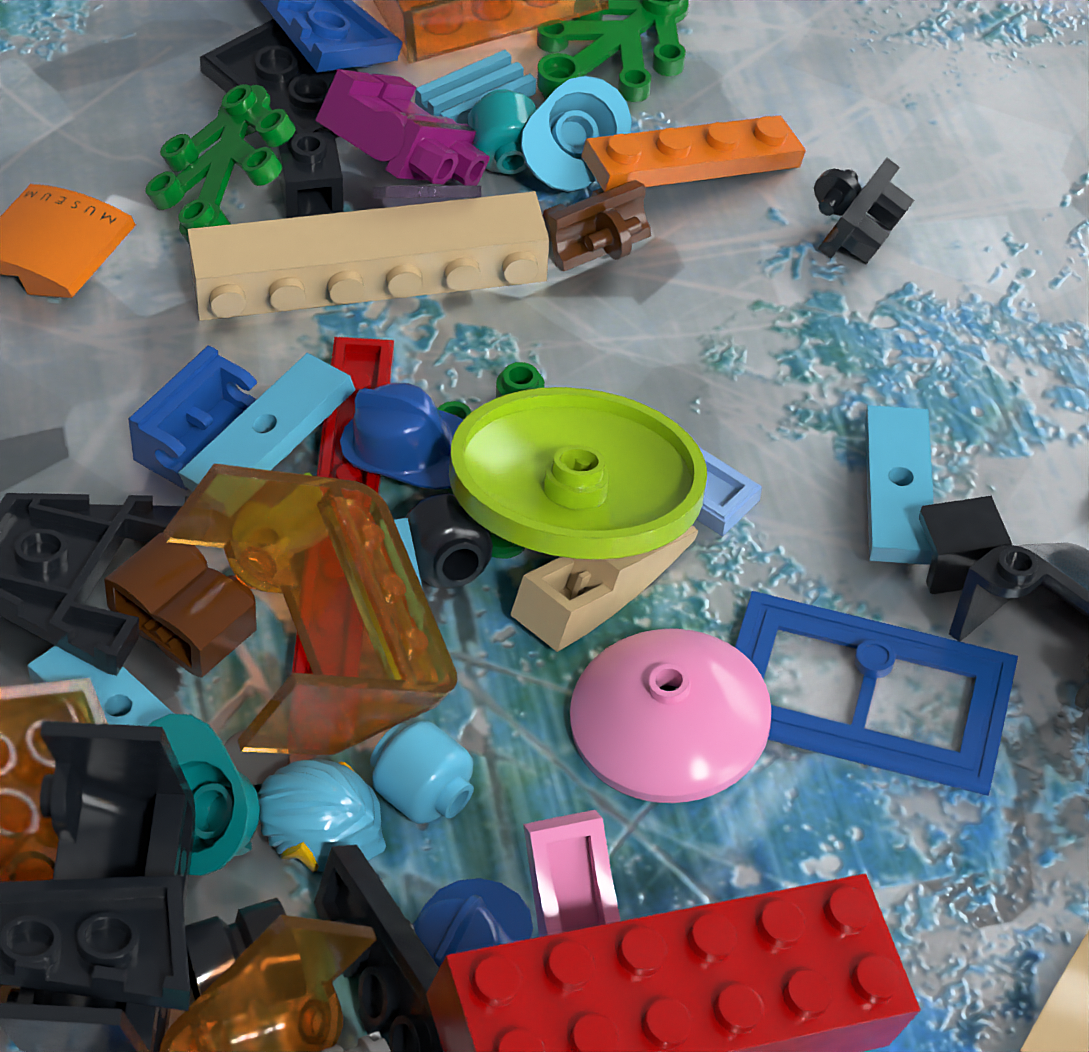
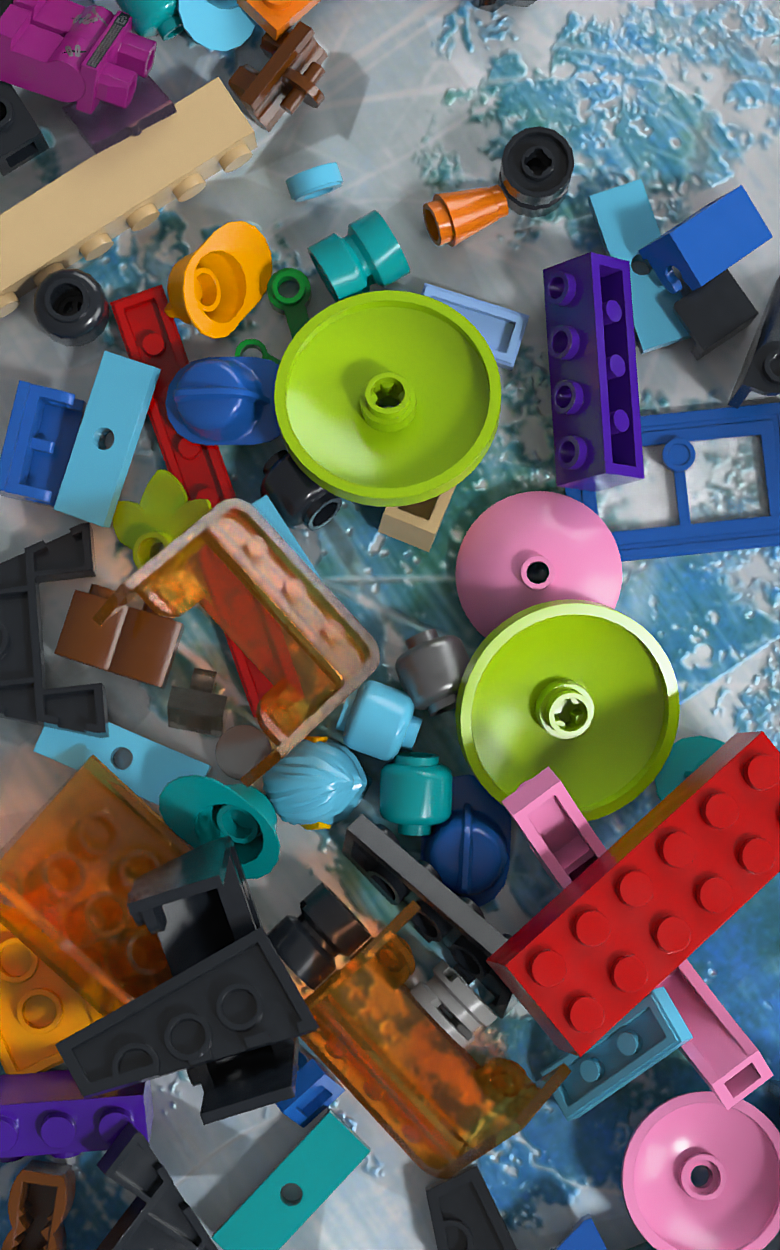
camera: 20 degrees left, 35 degrees up
none -> black head [34,269,110,346]
none -> light orange piece [164,221,272,339]
none -> clear smoke tile [167,667,227,737]
none -> medium azure tile [285,162,344,202]
none -> teal wheel [307,210,410,303]
none -> teal head [379,752,453,836]
none -> flat silver head [395,629,470,716]
none -> orange cone [423,185,509,247]
none -> lime dish [455,599,680,822]
none -> black wheel [498,126,575,218]
none -> dark purple brick [543,252,645,492]
none -> blue hinge [638,185,773,294]

